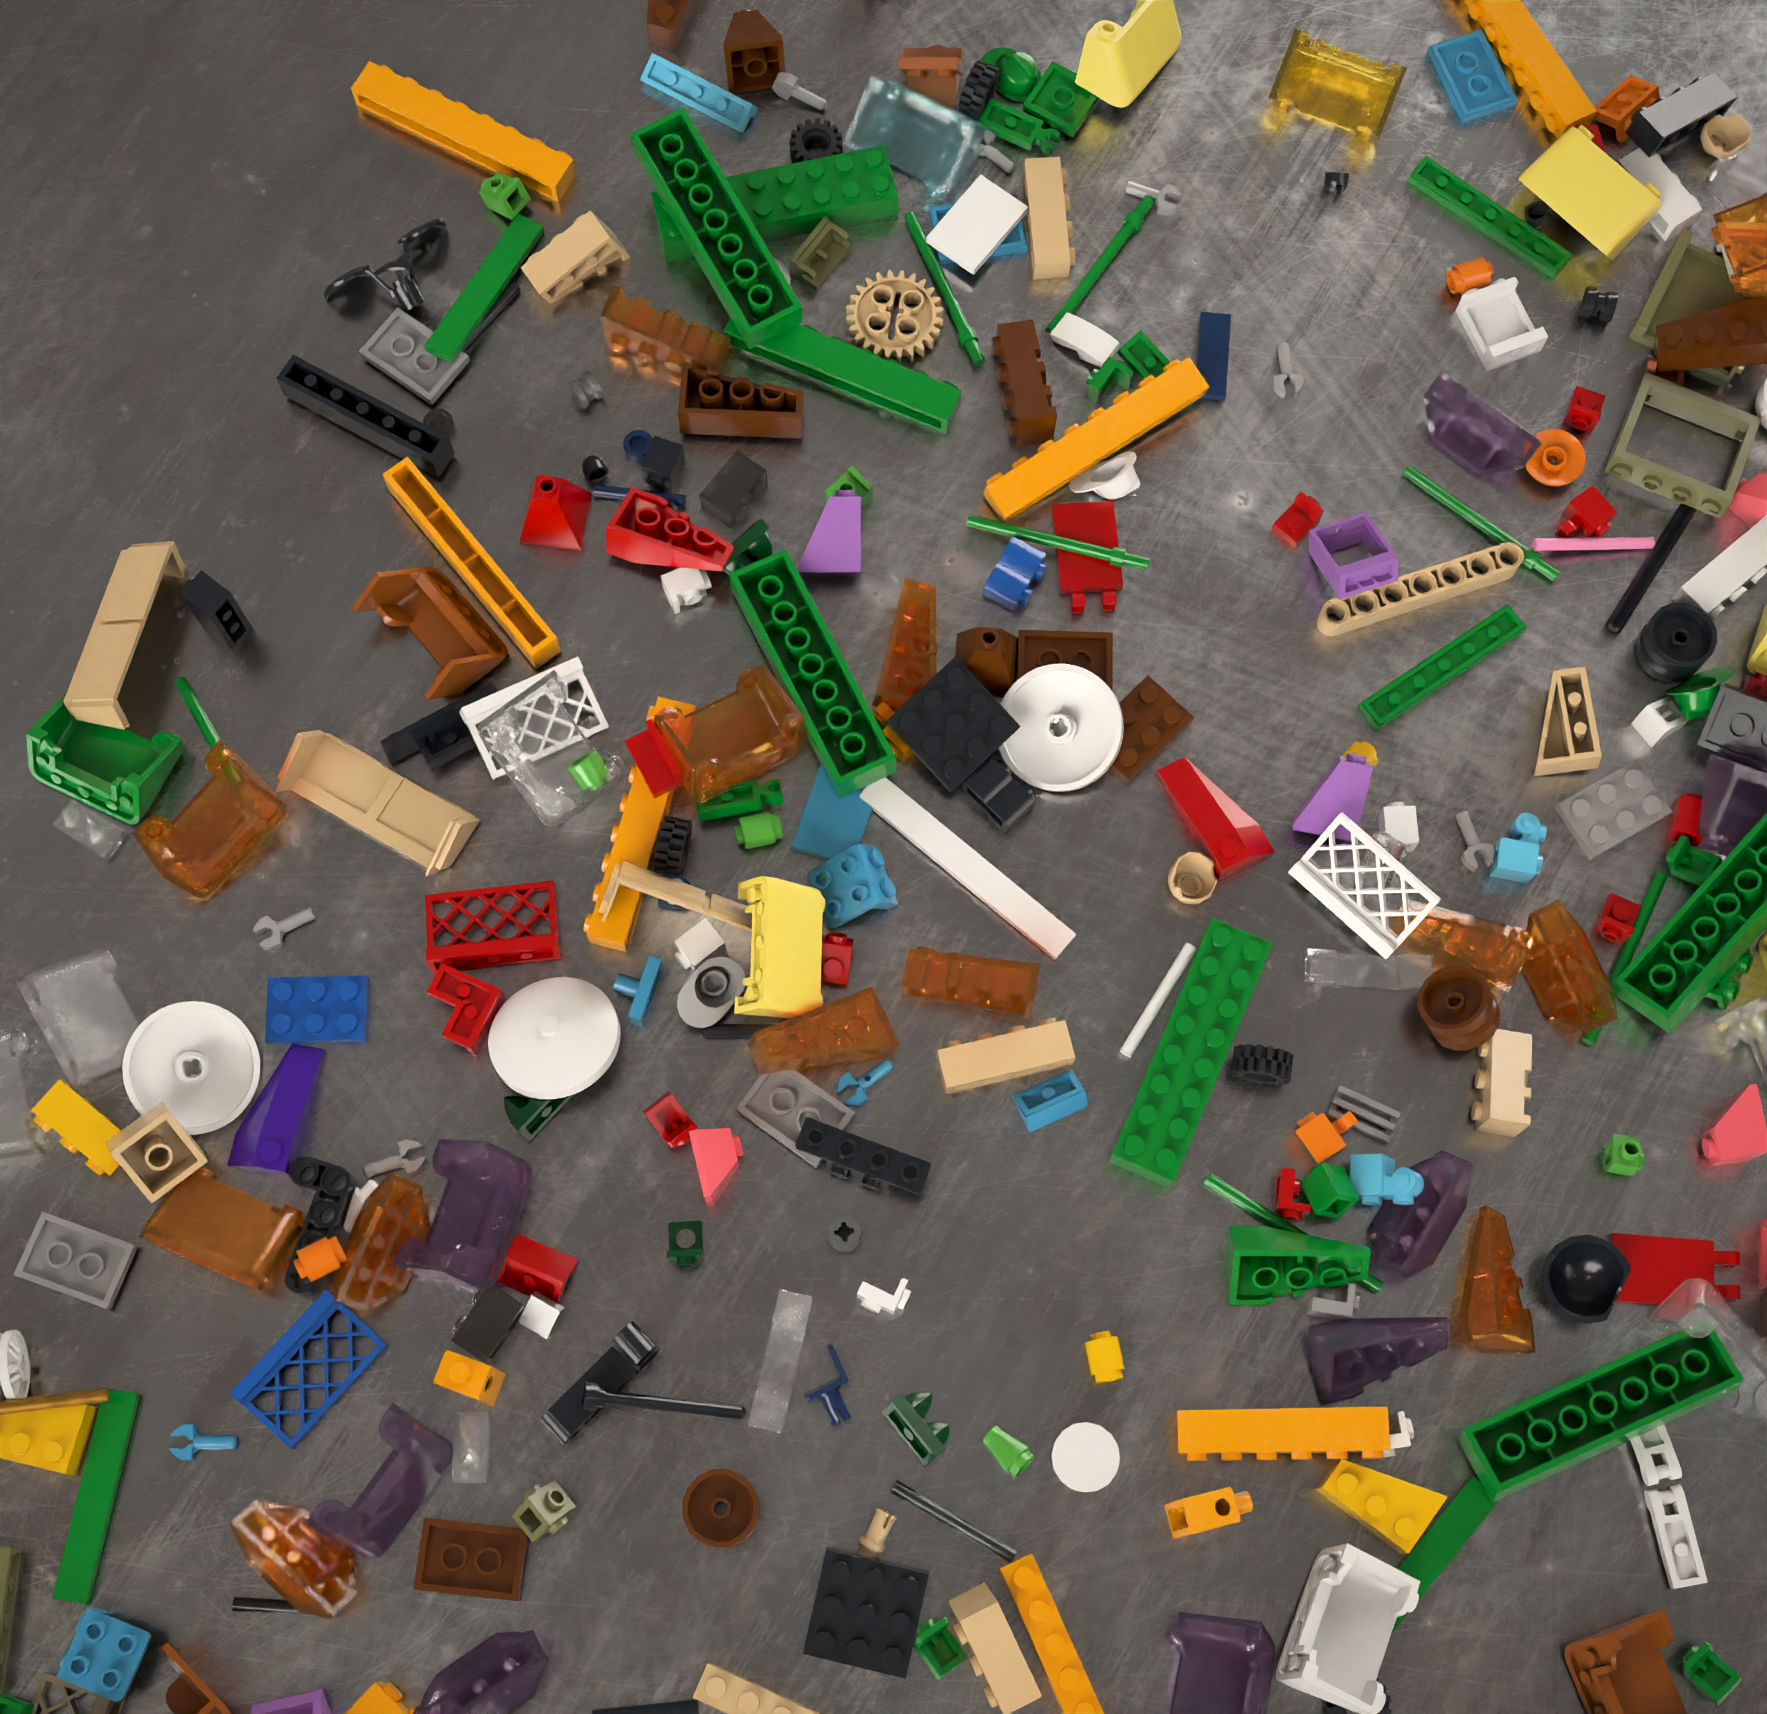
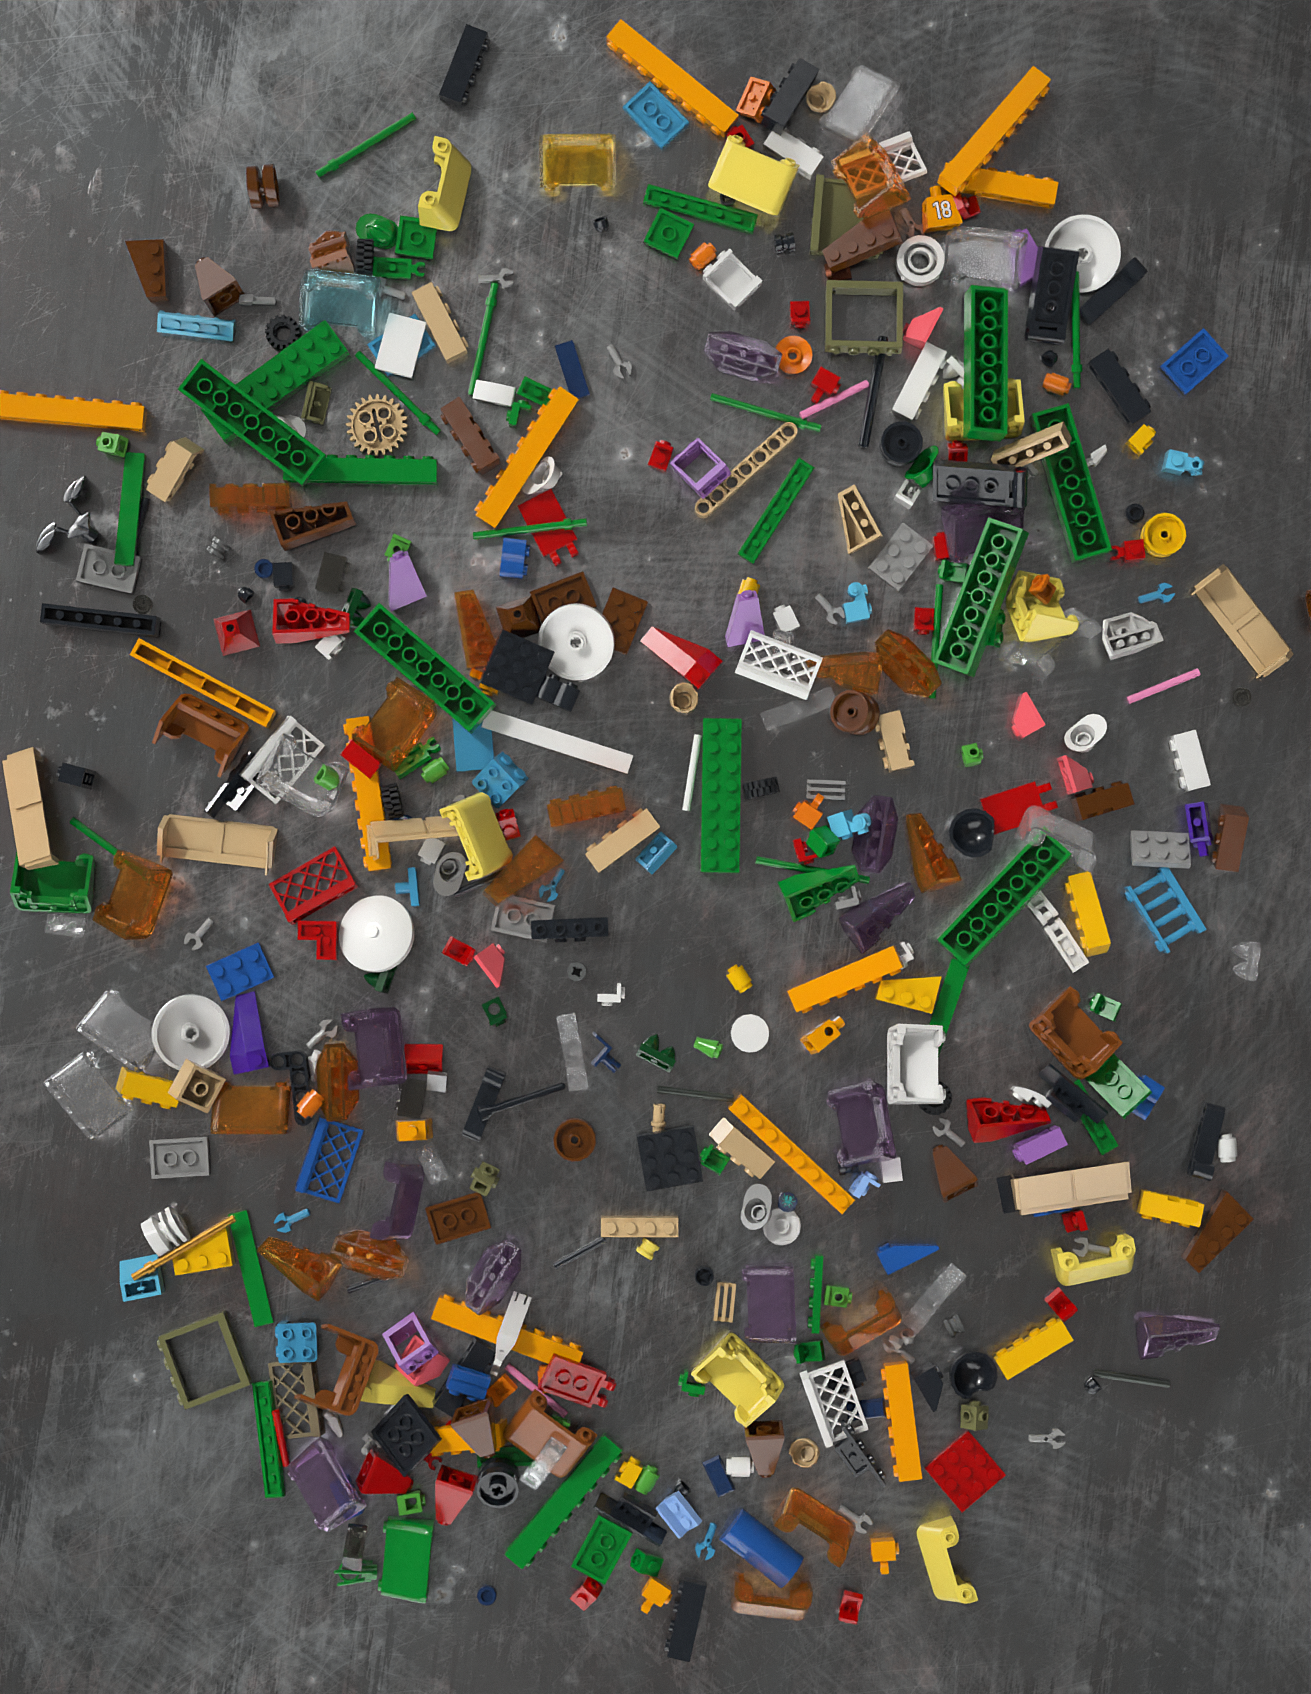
camera: 30 degrees left, 15 degrees up
dark blue bar [593,484,686,507] -> none
none -> clear orange wedge [257,1237,343,1301]
none -> green plate [643,207,694,259]
none -> yellow wedge [1064,871,1111,957]

